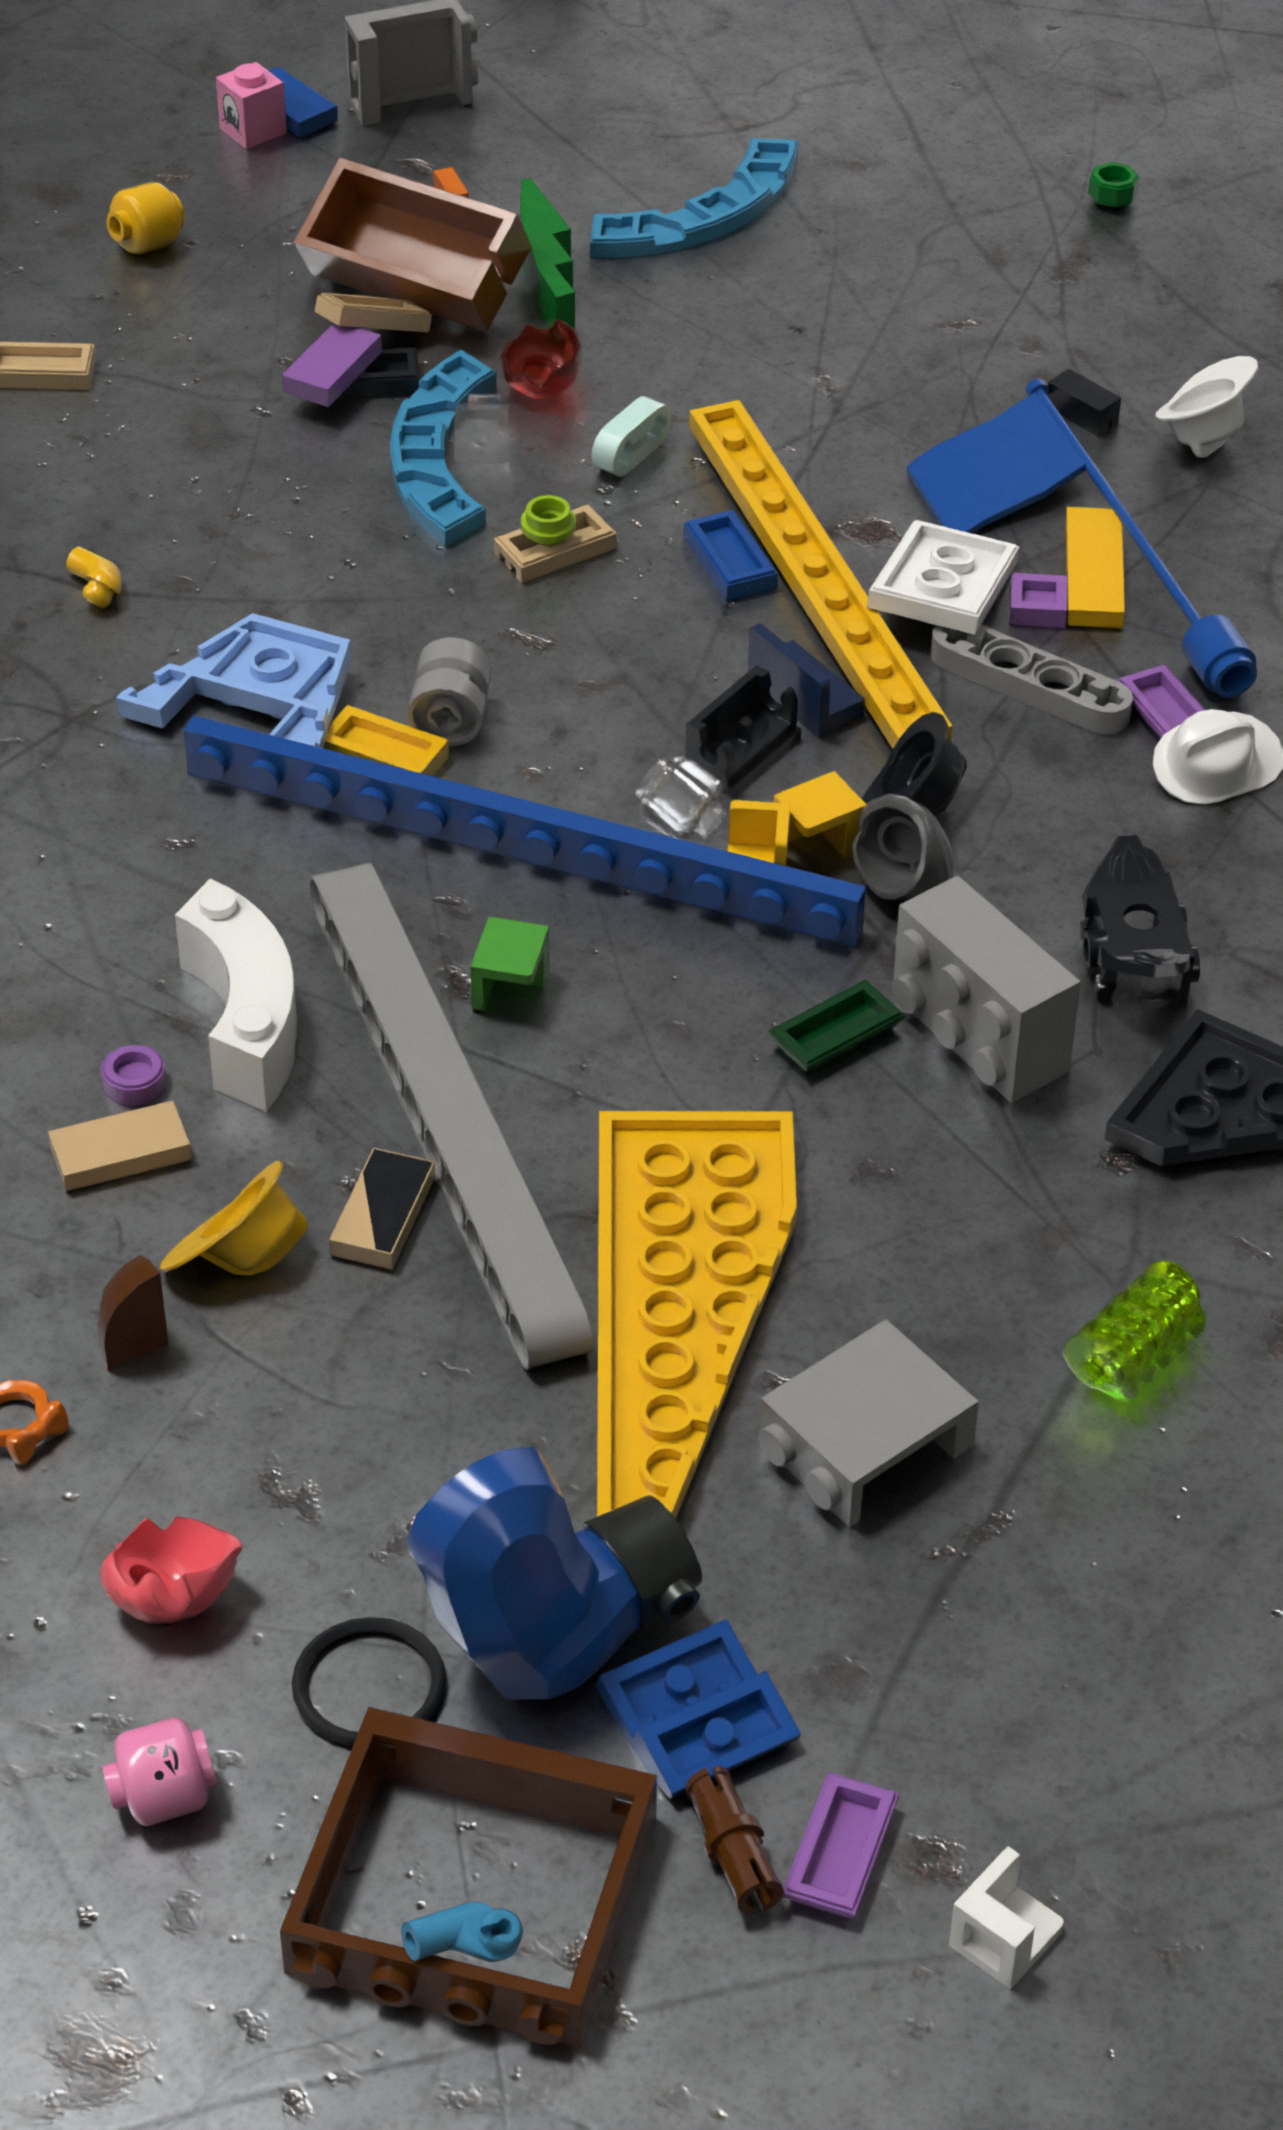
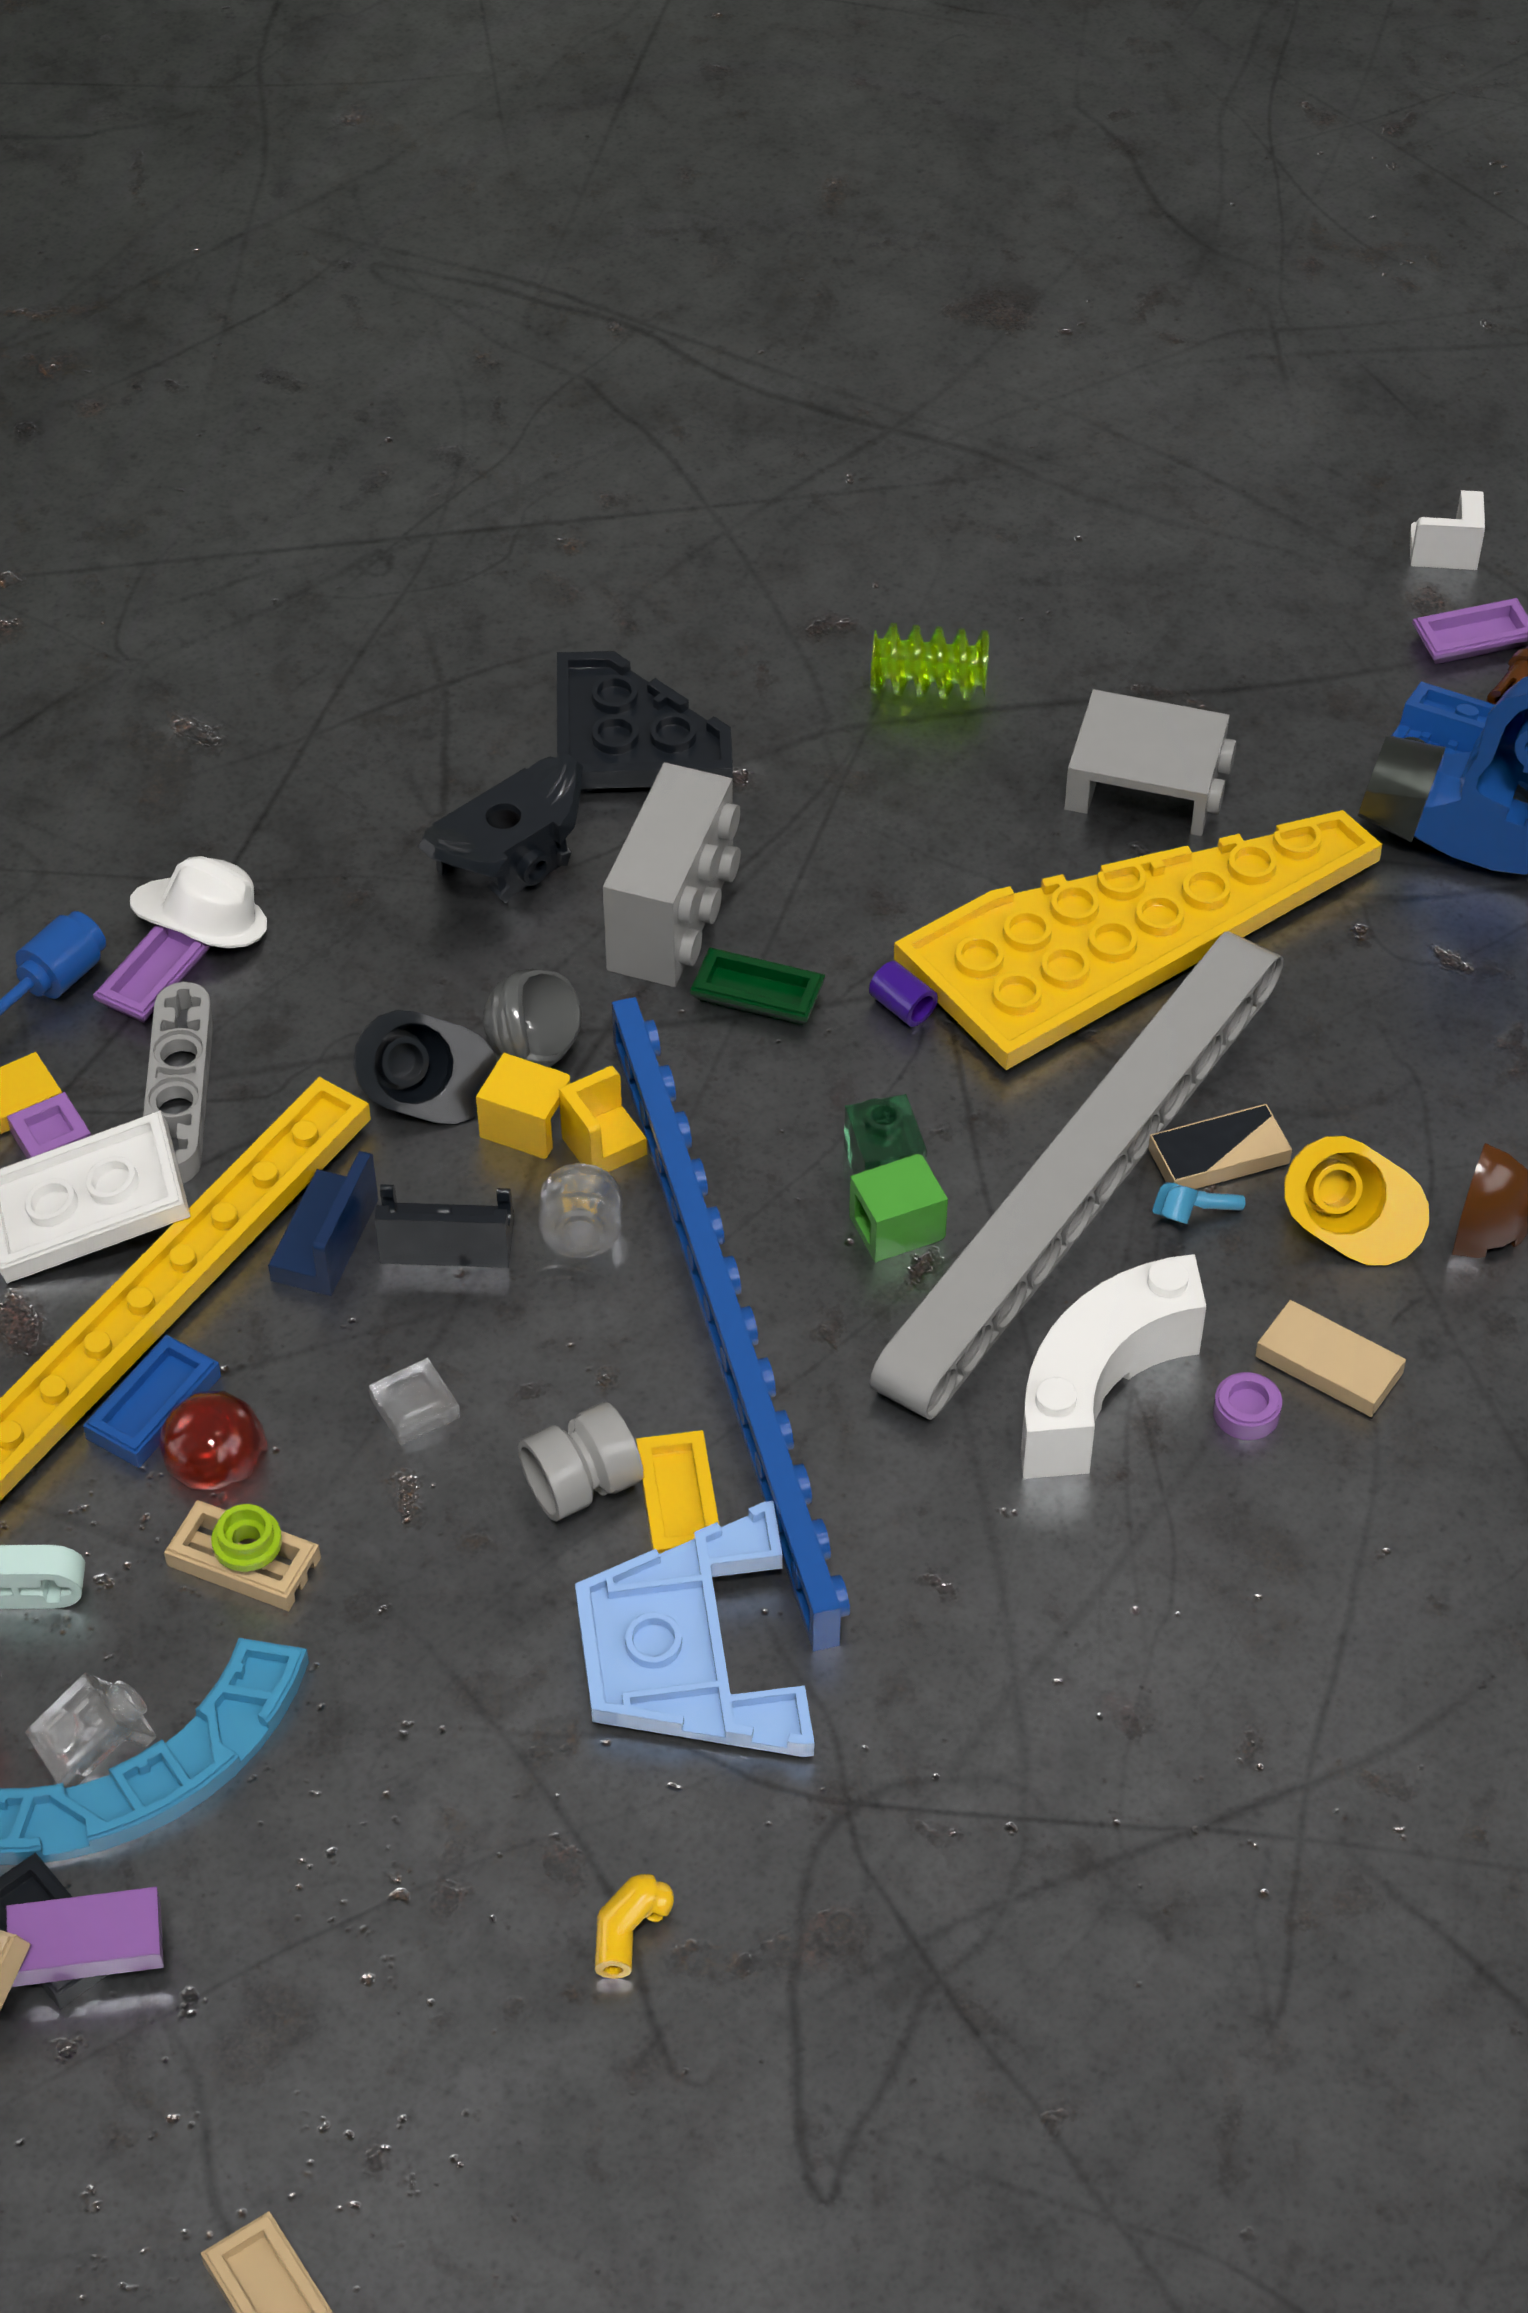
camera: 125 degrees left, 5 degrees up
none -> clear red hair [159,1391,268,1490]
none -> clear tile [369,1358,460,1446]
none -> clear green brick [844,1094,927,1175]
none -> dark purple hinge [869,961,938,1027]
none -> dark azure hand [1152,1182,1246,1224]

